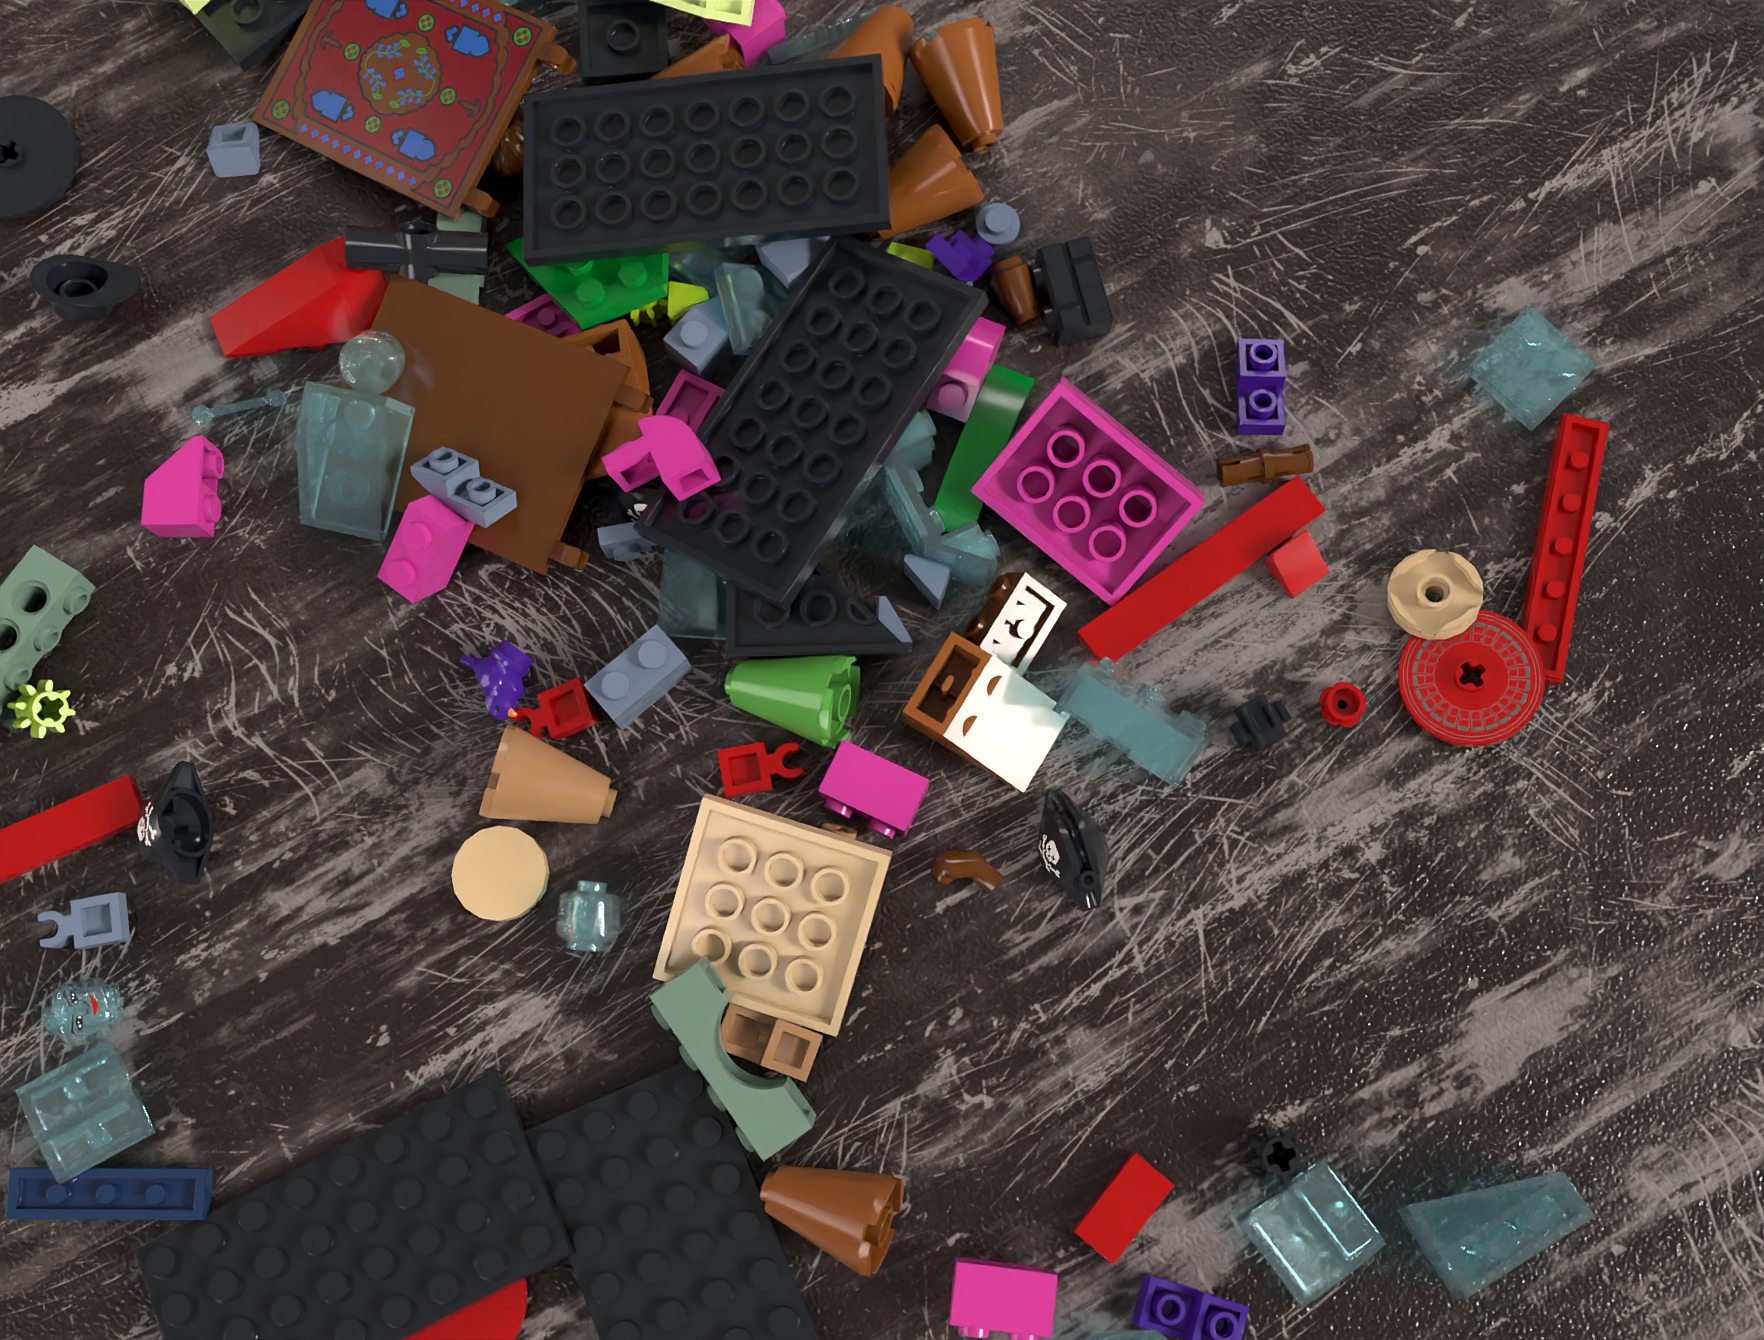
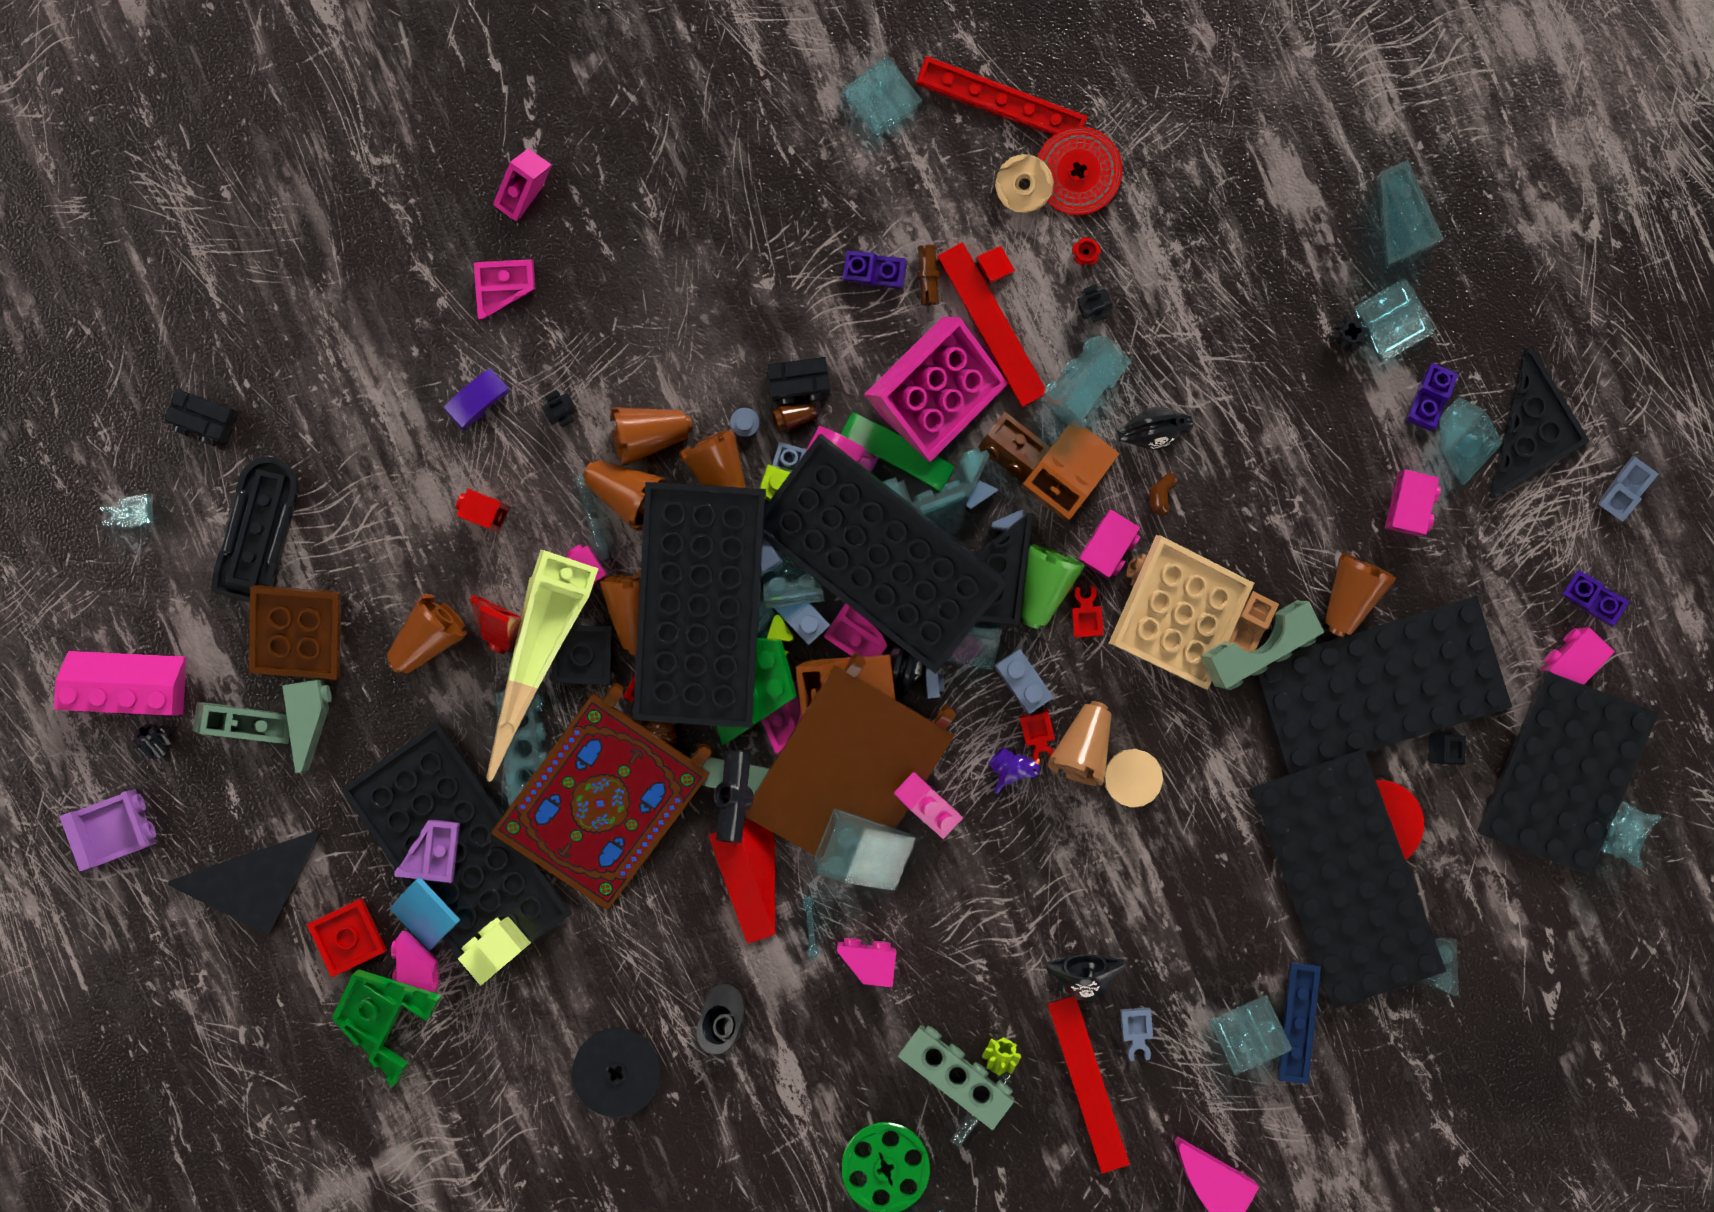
camera: 90 degrees left, 10 degrees up
clear light blue head [43,976,124,1047] -> none
sand blue slope [206,122,260,178] -> none
clear light blue head [338,329,406,394] -> none
sand blue slope [410,446,517,528] -> none
clear light blue head [556,880,622,951] -> none
dark pink brick [602,415,721,501] -> none
dark purple slope [925,229,996,281] -> none
red tile [1073,1152,1174,1265] -> none

